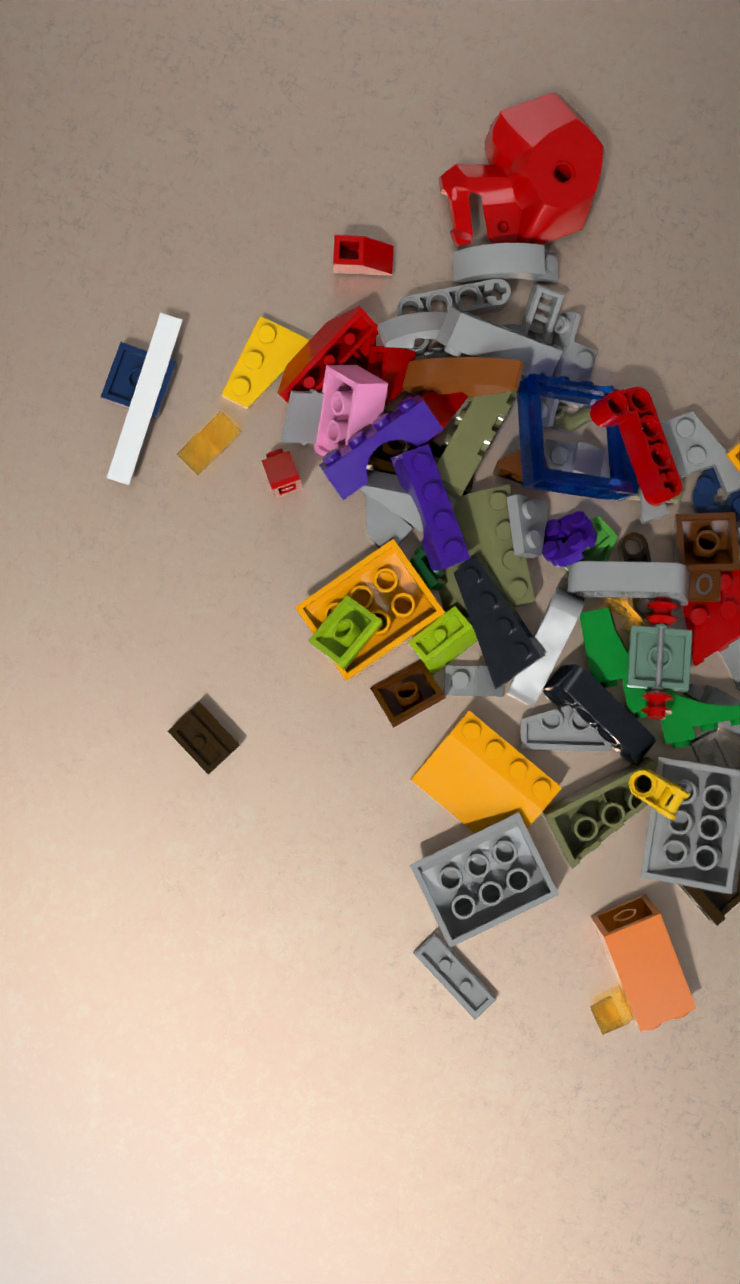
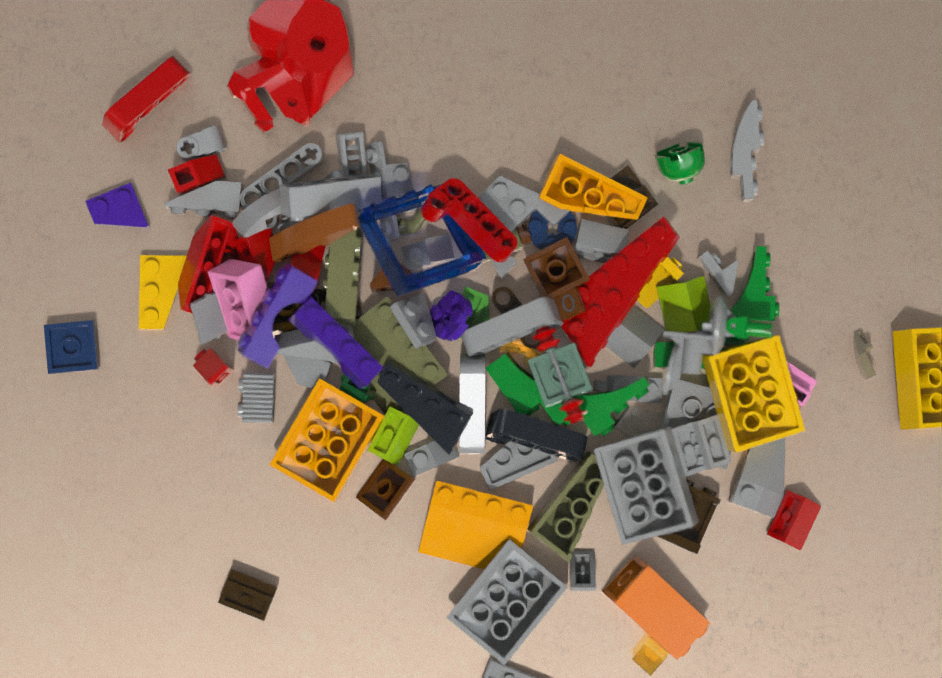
camera: 25 degrees left, 0 degrees up
white sticker [107,313,183,485] -> none
clear yellow slope [177,411,242,475] -> none
lime slope [308,595,383,671] -> none
light grey arch [452,243,558,284] -> none
yellow piece [629,769,691,820] -> none
none -> dark purple wing [85,182,149,228]
none -> red beam [102,56,191,143]
none -> light grey slope [165,181,243,218]
none -> light grey piece [176,126,226,161]
none -> light grey brick [238,372,275,423]
none -> reddish brown tile [517,221,532,246]
none -> light grey slope [569,551,596,591]

